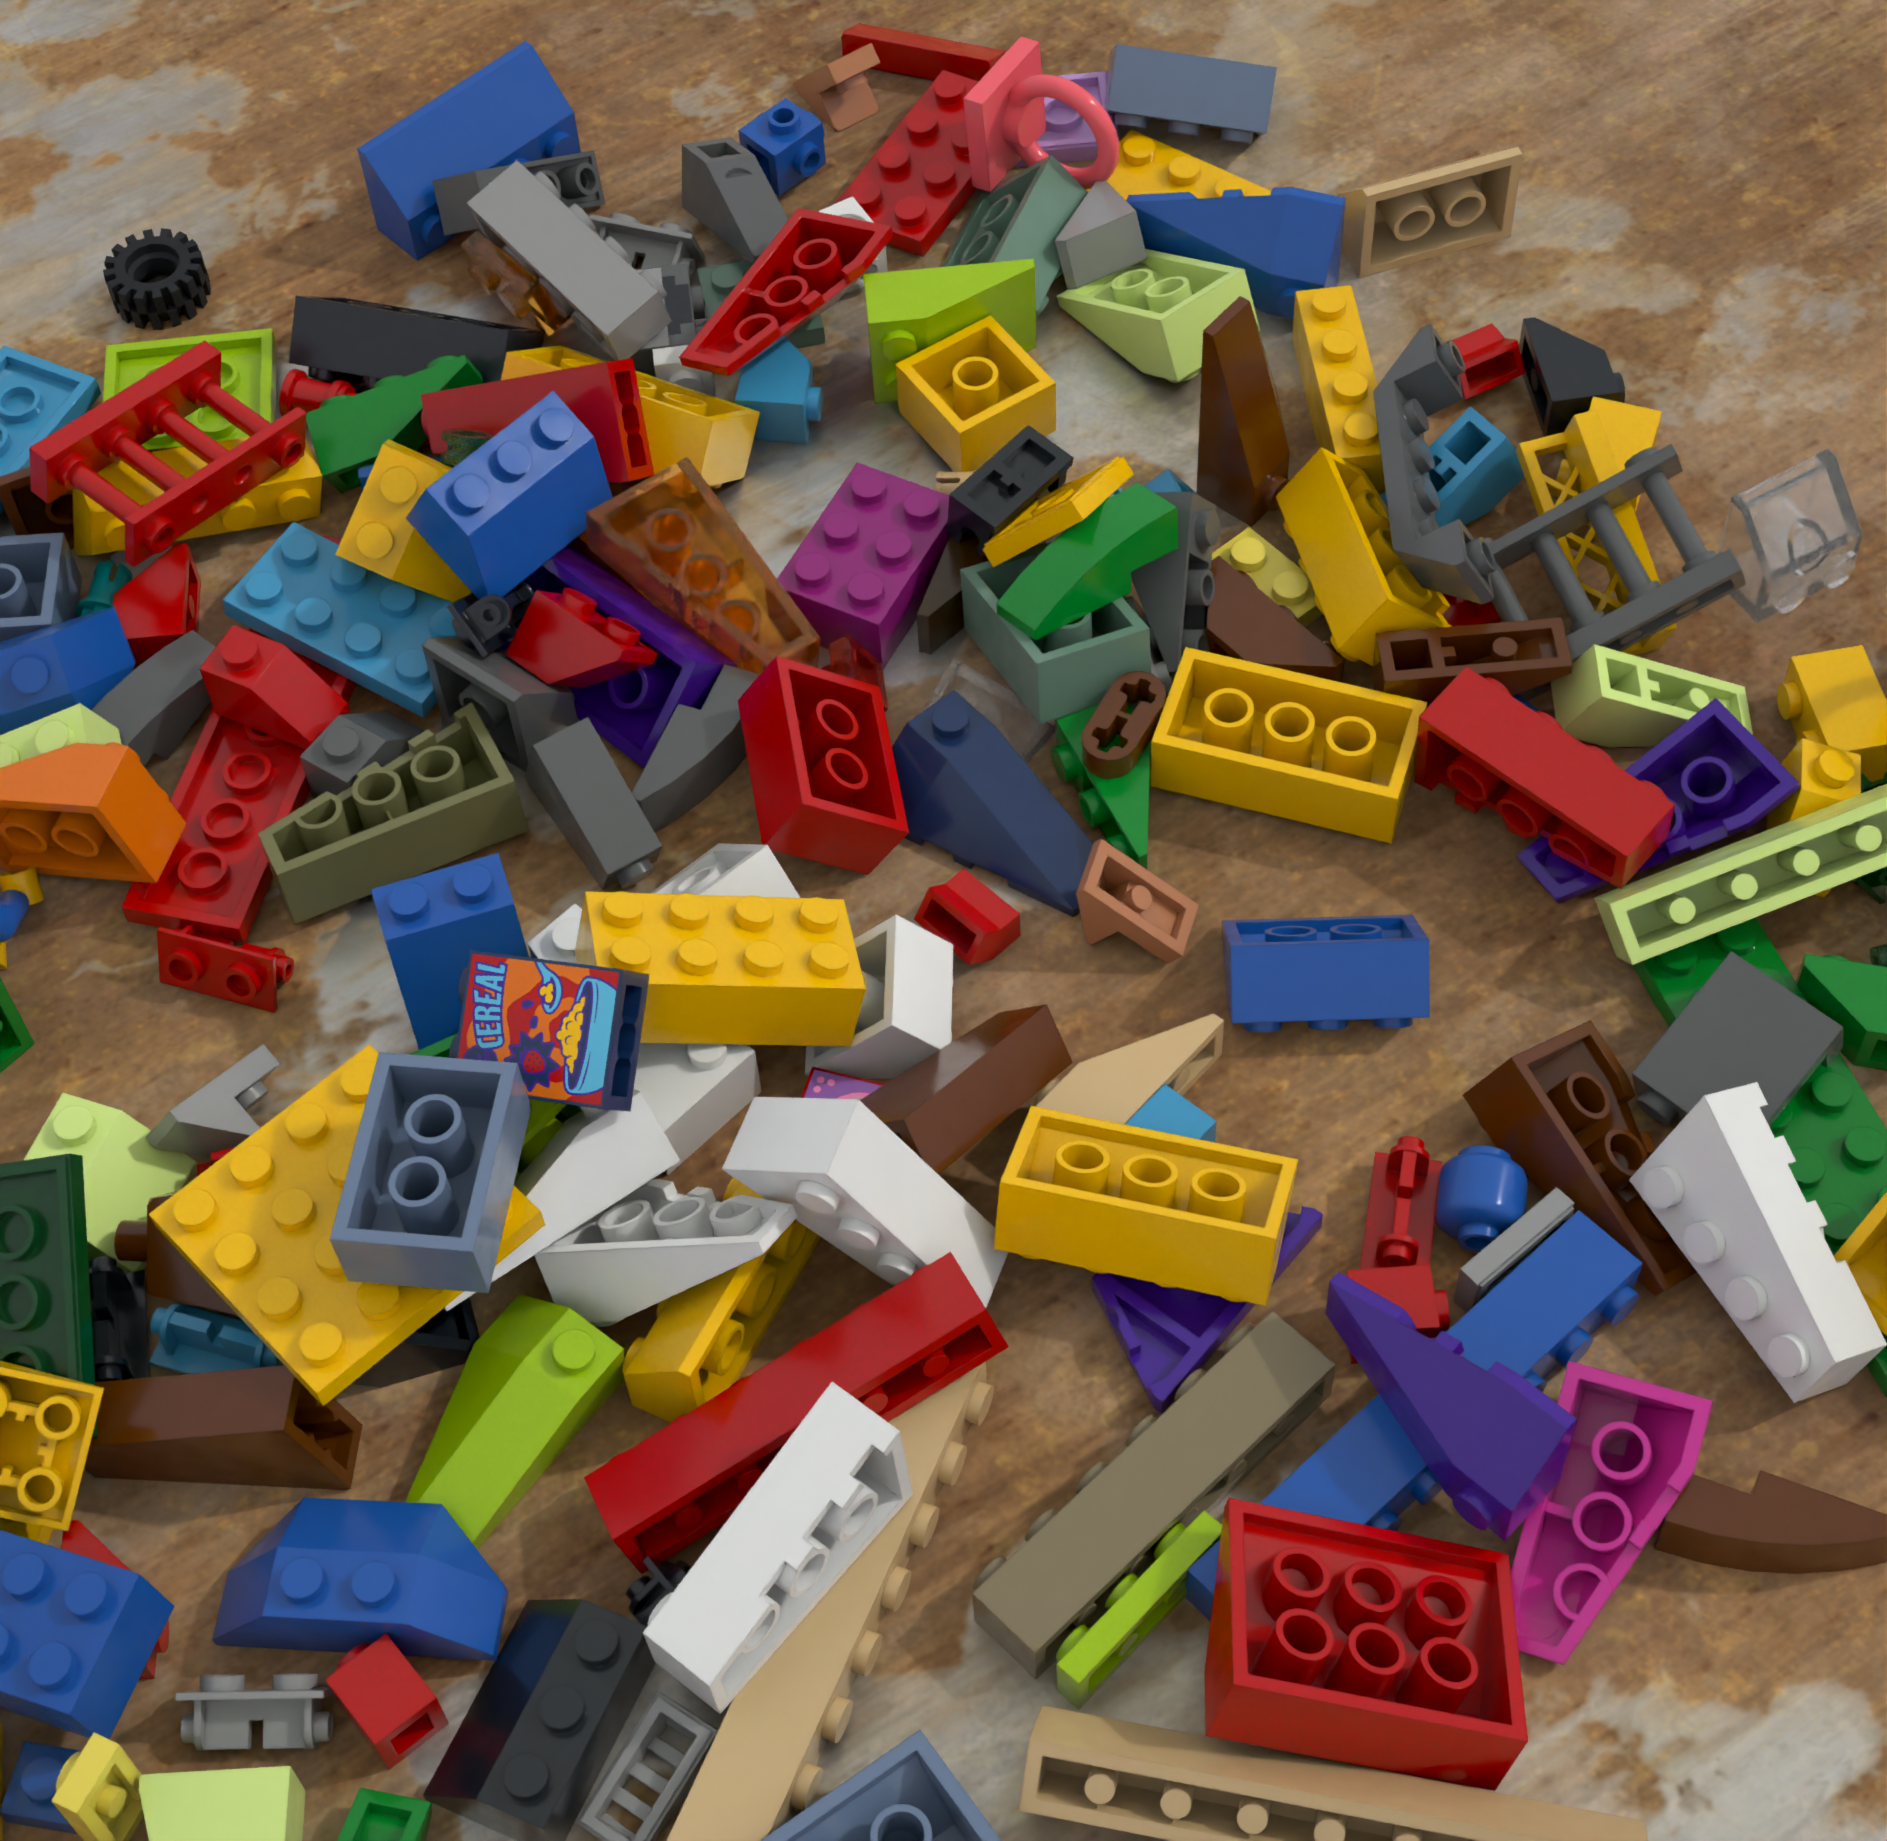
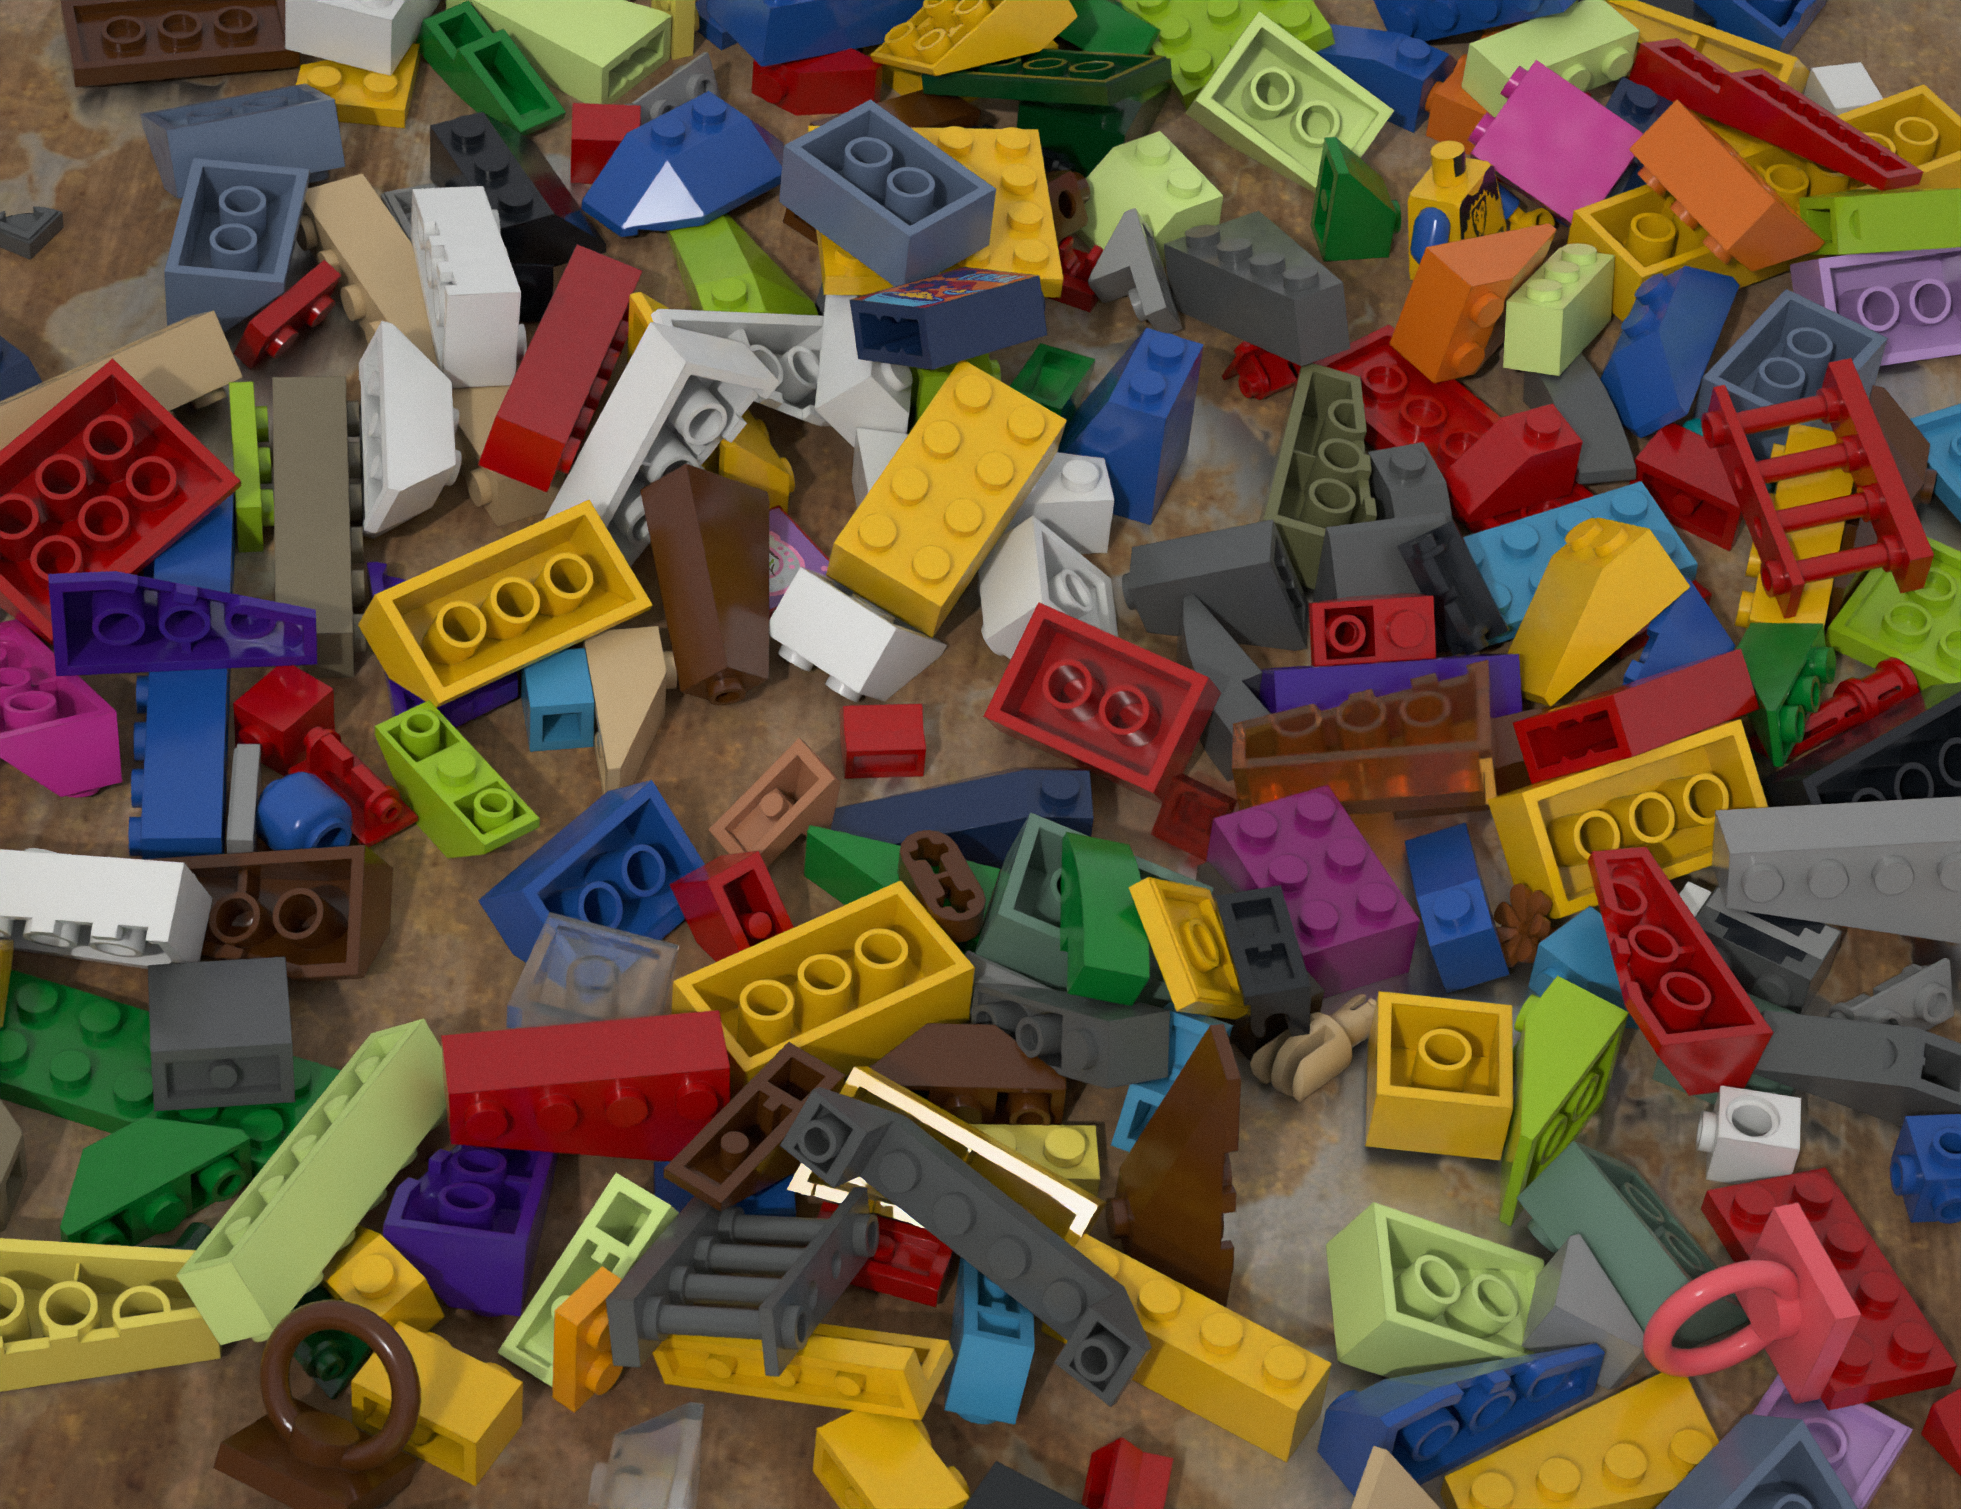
camera: 120 degrees right, 10 degrees down
blue slope [406,391,615,600] -> none
clear green bush [440,429,495,466] -> none
none -> red plate [233,260,342,369]
none -> white wedge [359,321,462,539]
none -> lime slope [375,700,540,859]
none -> clear slope [506,912,679,1030]
none -> light orange wing [552,1266,623,1413]
none -> red slope [669,851,794,962]
none -> dark grey wedge [1164,211,1350,366]
none -> blue slope [1405,822,1510,993]
none -> dark orange plant [1494,883,1558,968]

